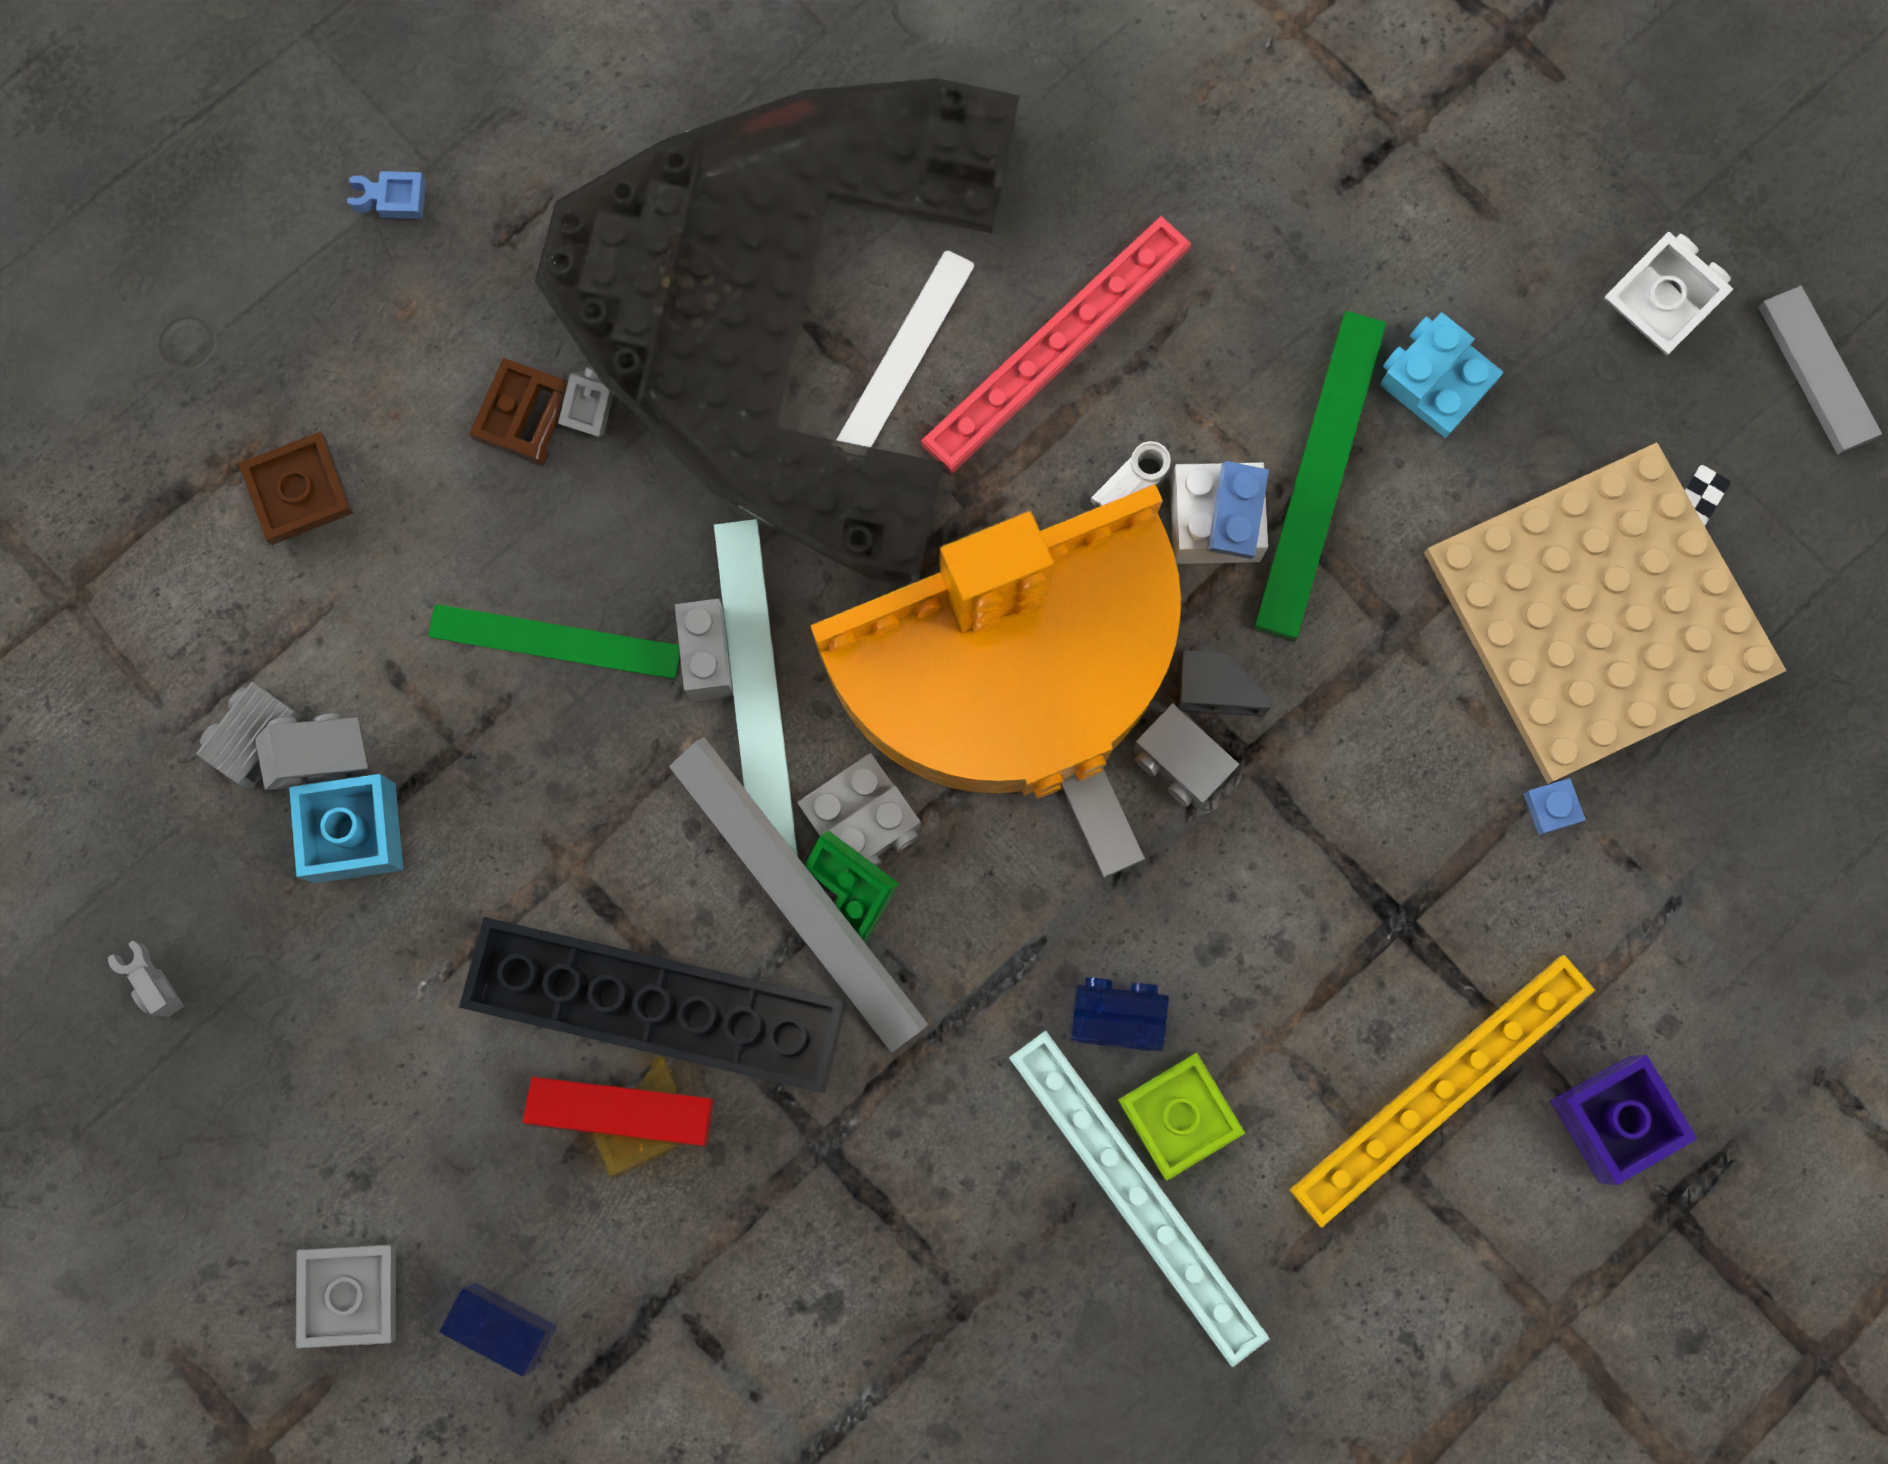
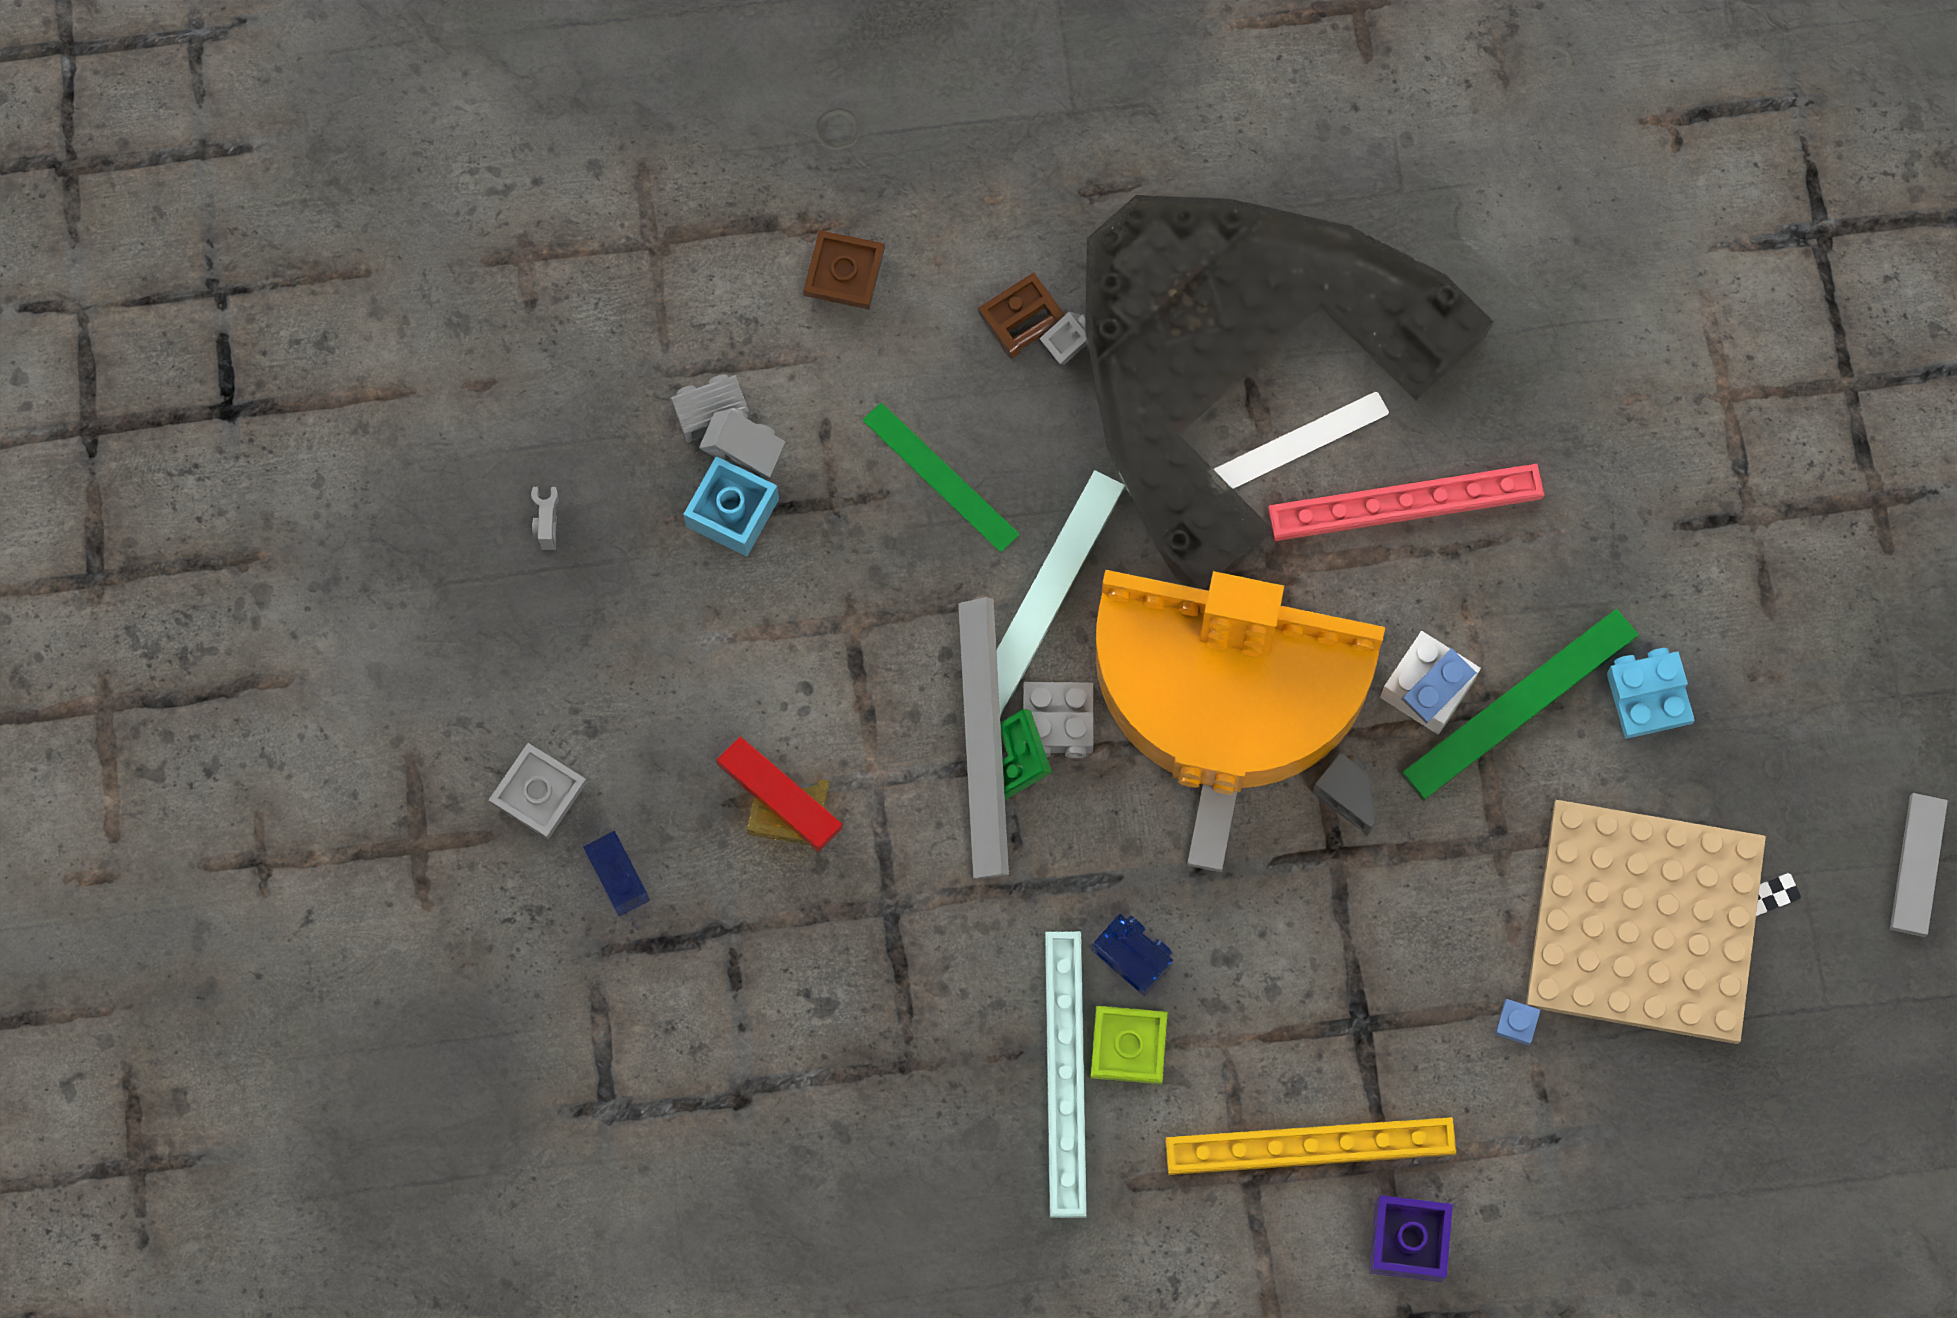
camera: 35 degrees right, 5 degrees down
medium blue plate [347,171,426,219] -> none
black brick [459,917,847,1093] -> none
light grey brick [675,599,734,702] -> none
white piece [1091,441,1171,508] -> none
light grey brick [1132,703,1239,810] -> none
white plate [1604,231,1733,356] -> none

